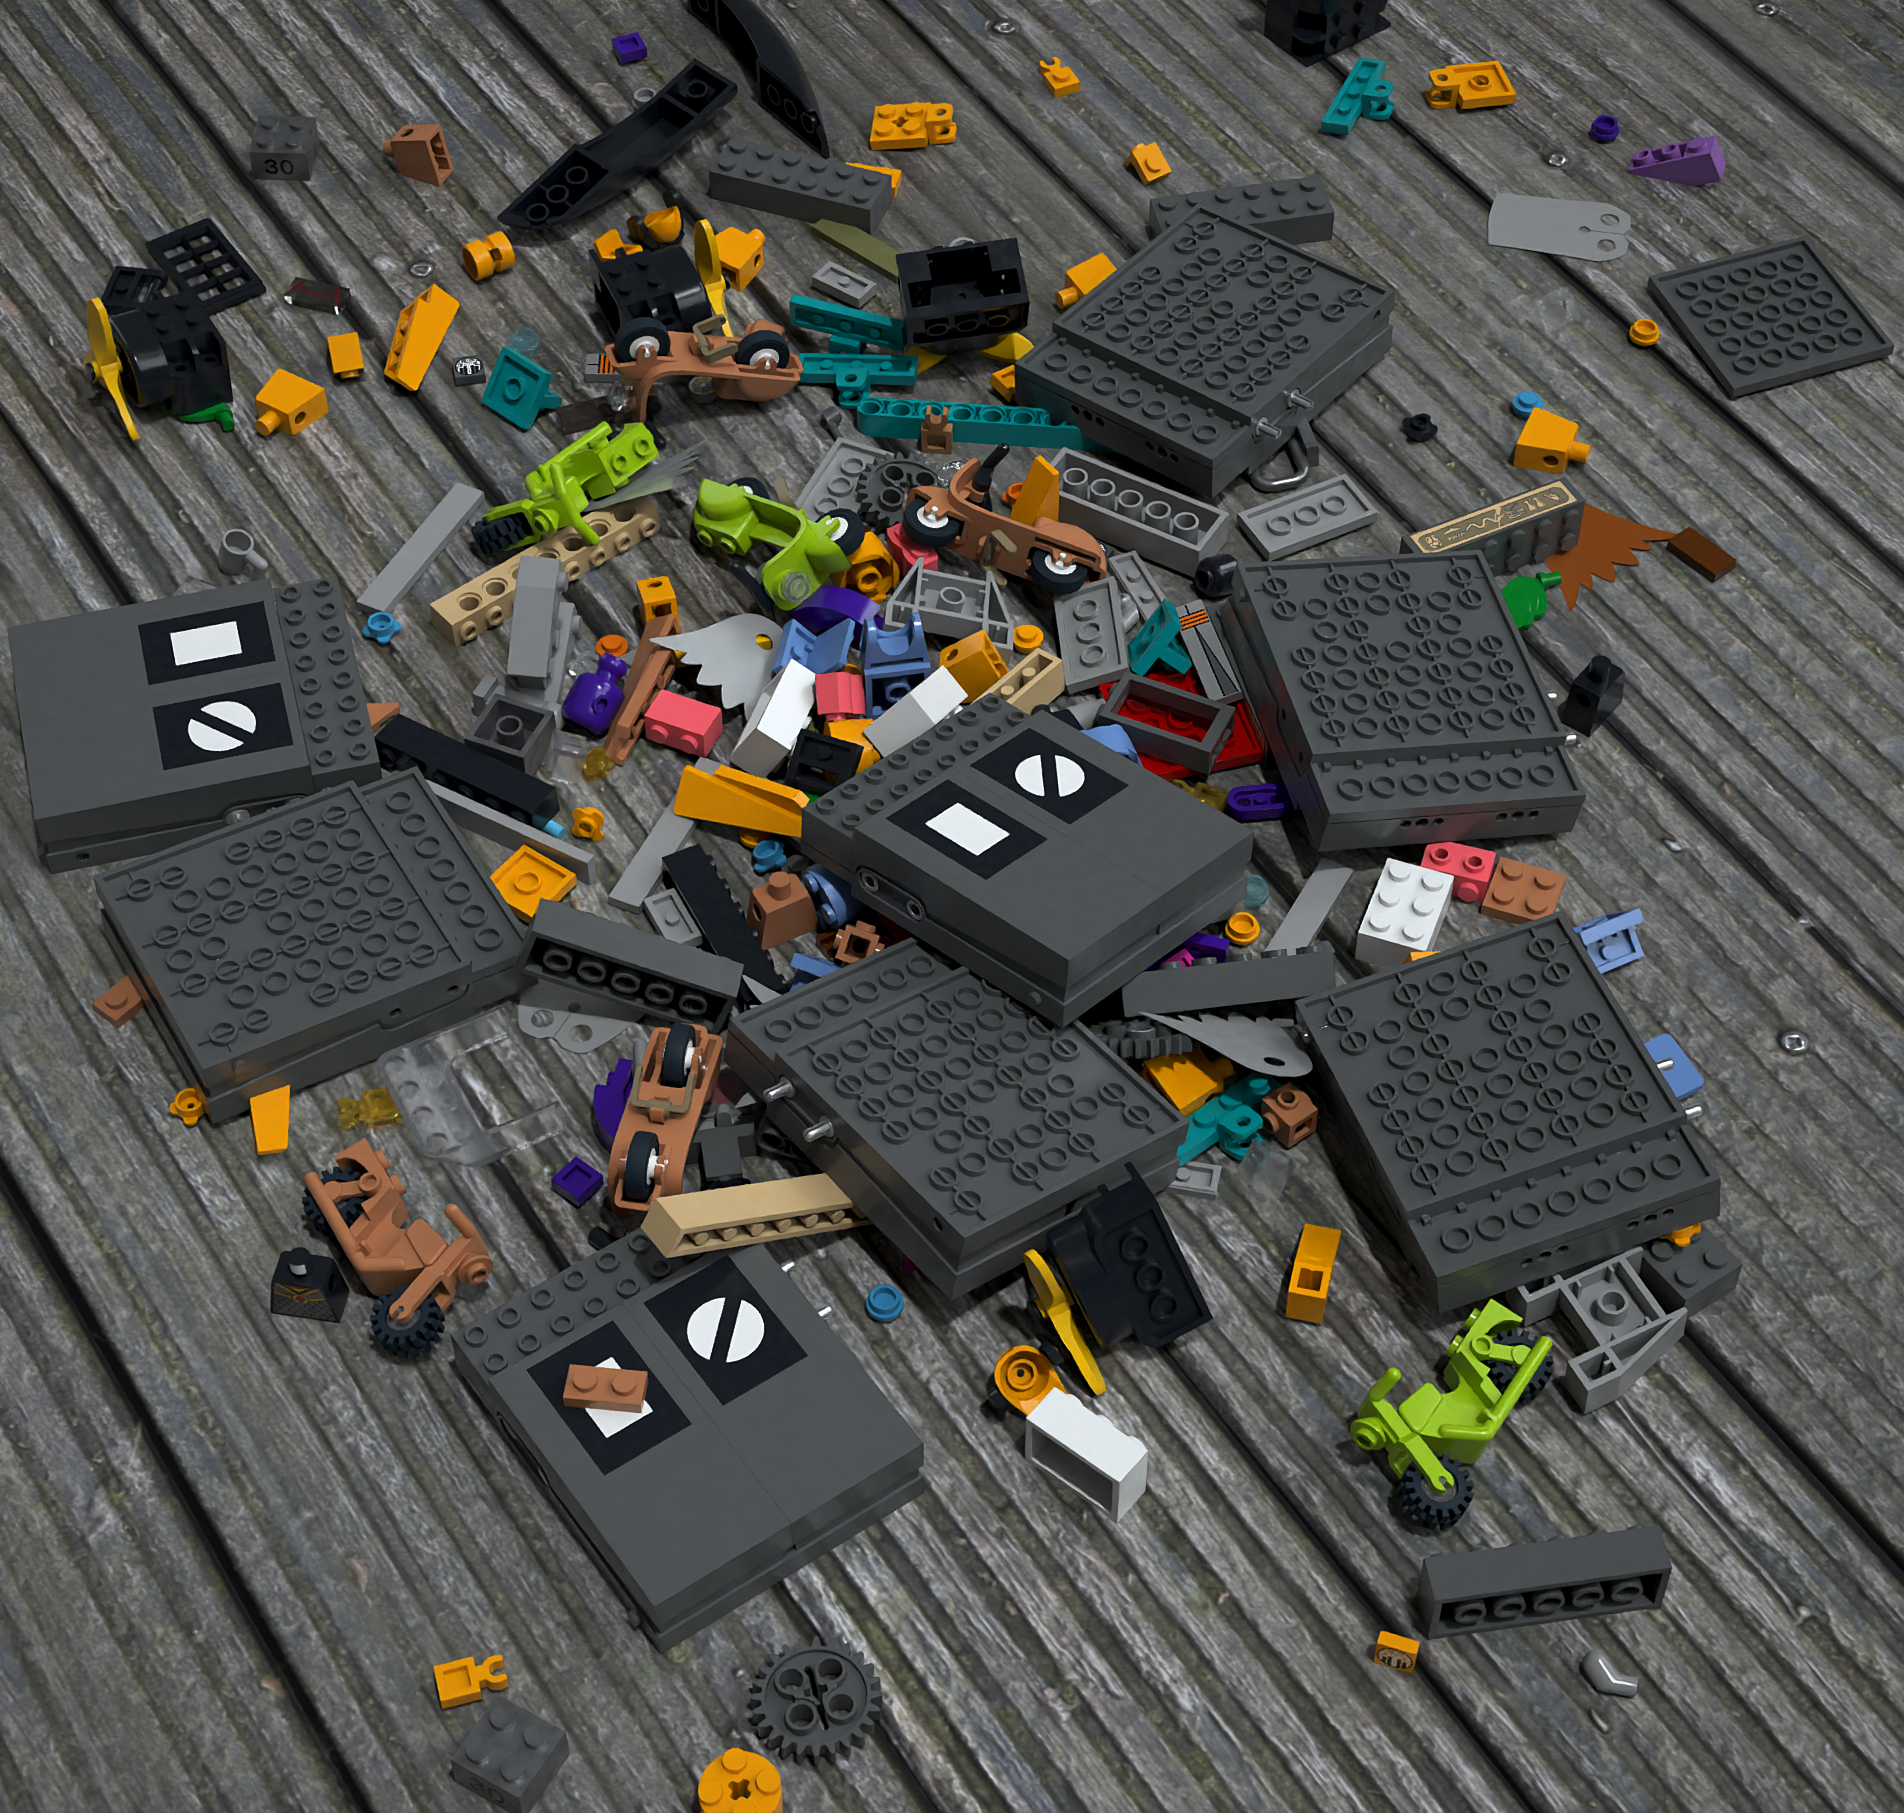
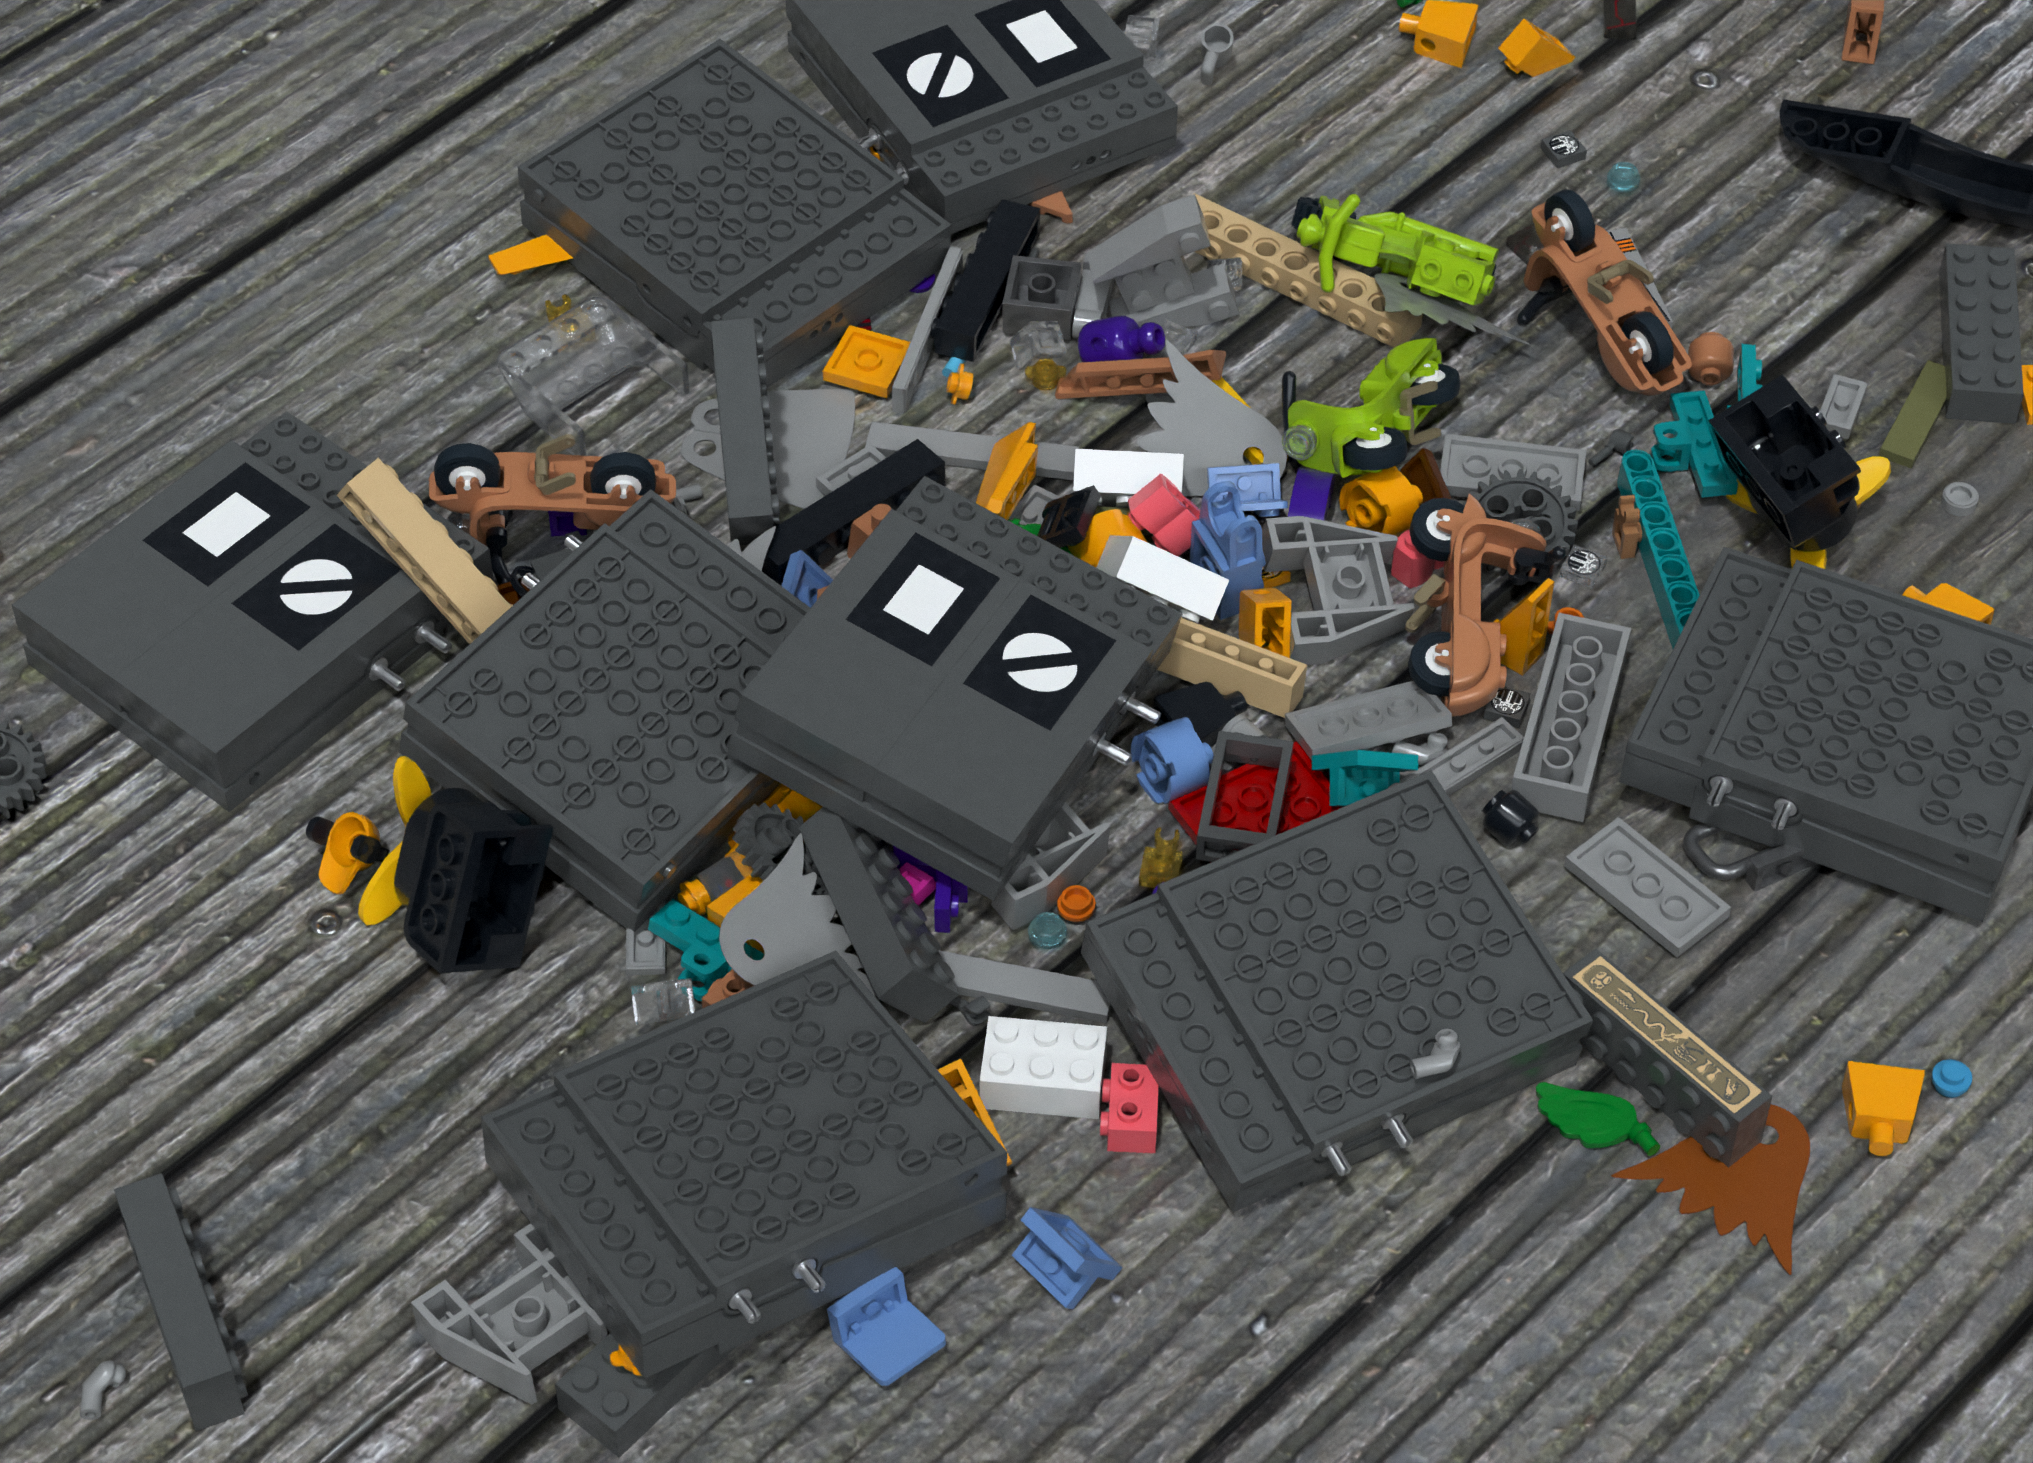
camera: 75 degrees right, 0 degrees up
black torso [270,1247,350,1323] -> none
nougat piece [302,1138,493,1359] -> none
light grey tile [356,482,485,615] -> none
dark azure plate [362,612,401,644] -> none
light orange wedge [384,284,460,391] -> none
light orange wheel [461,231,515,281] -> none
teal bracket [481,346,563,430] -> none
nougat plate [563,1364,648,1413] -> none
black brick [588,219,735,341] -> none
light orange bracket [593,229,643,262] -> none
orange plate [596,635,629,658] -> none
cap [626,188,685,250] -> none
light orange torso [636,576,680,629] -> none
coral brick [644,689,723,758] -> none
light orange torso [715,227,766,292] -> none
light orange plate [1013,625,1043,654] -> none
white piece [1025,1387,1148,1522] -> none
light orange plate [1225,912,1260,945] -> none
light orange slope [1285,1223,1341,1324] -> none
lime piece [1350,1298,1553,1530] -> none
light orange tile [1374,1631,1420,1674] -> none
black plate [1402,413,1438,443] -> none
nougat plate [1480,857,1567,925] -> none
black torso [1561,655,1625,738] -> none
reddish brown tile [1666,527,1737,582] -> none
none -> light grey arm [1410,1029,1460,1079]

